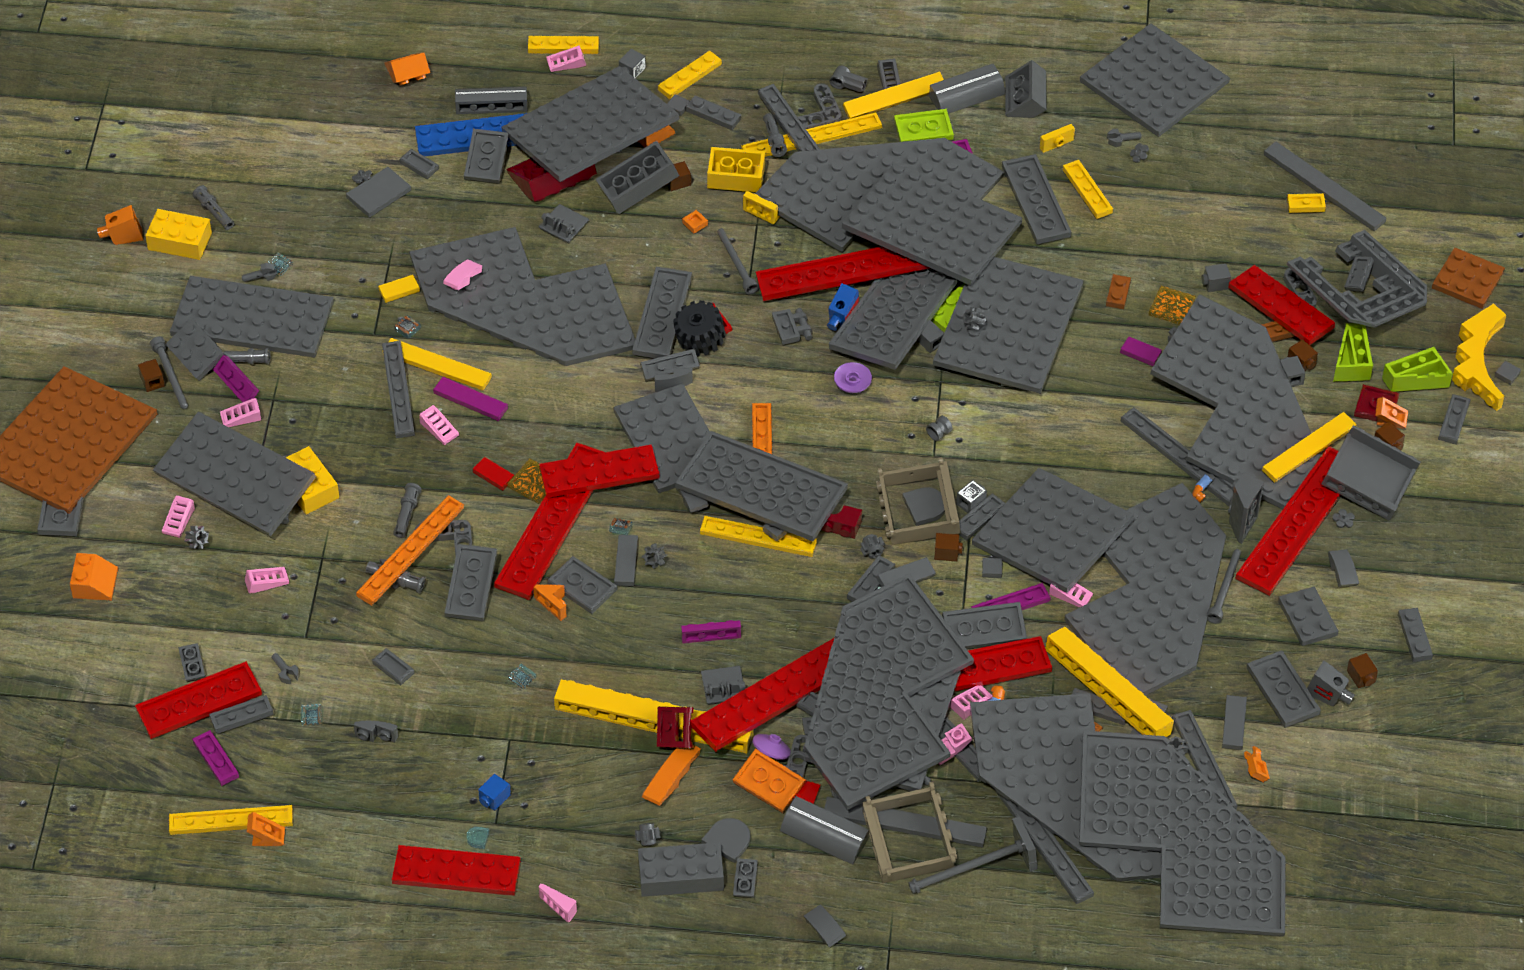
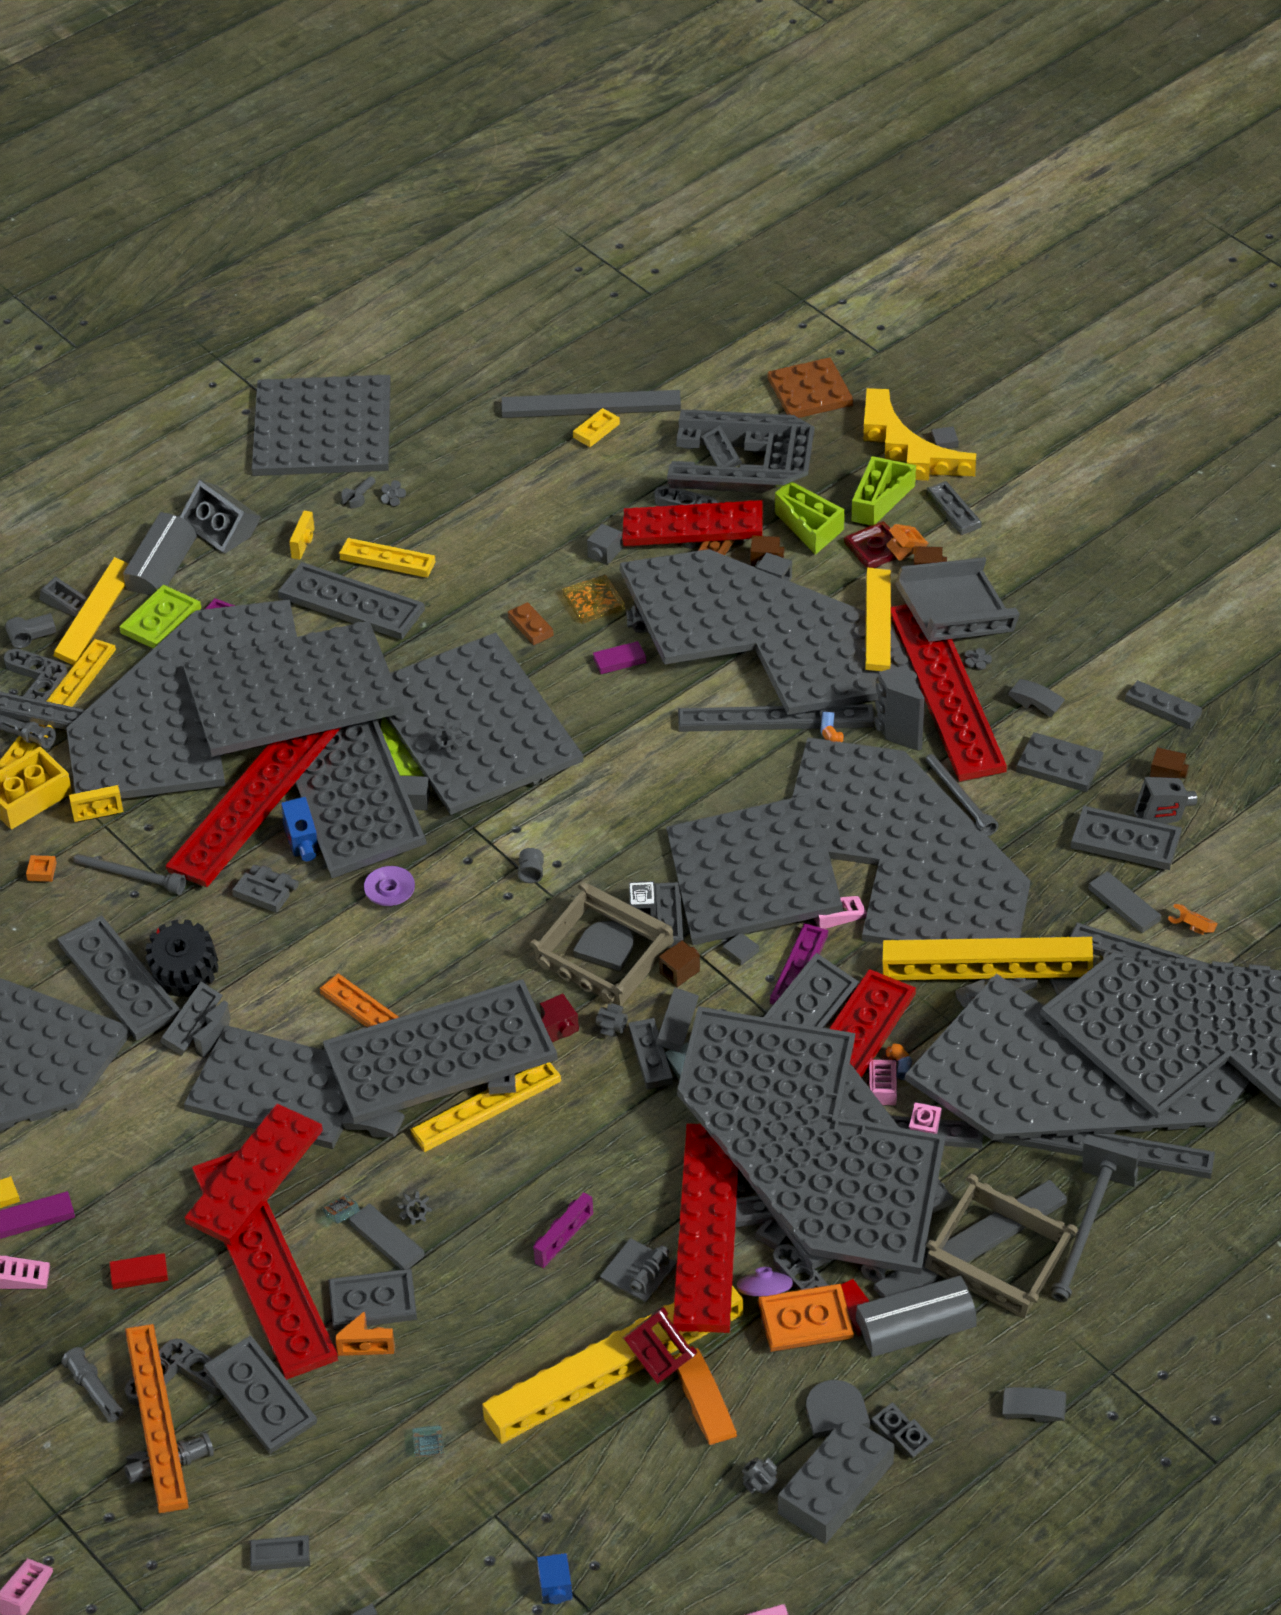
camera: 45 degrees left, 5 degrees down
clear yellow tile [508,458,546,504] -> none

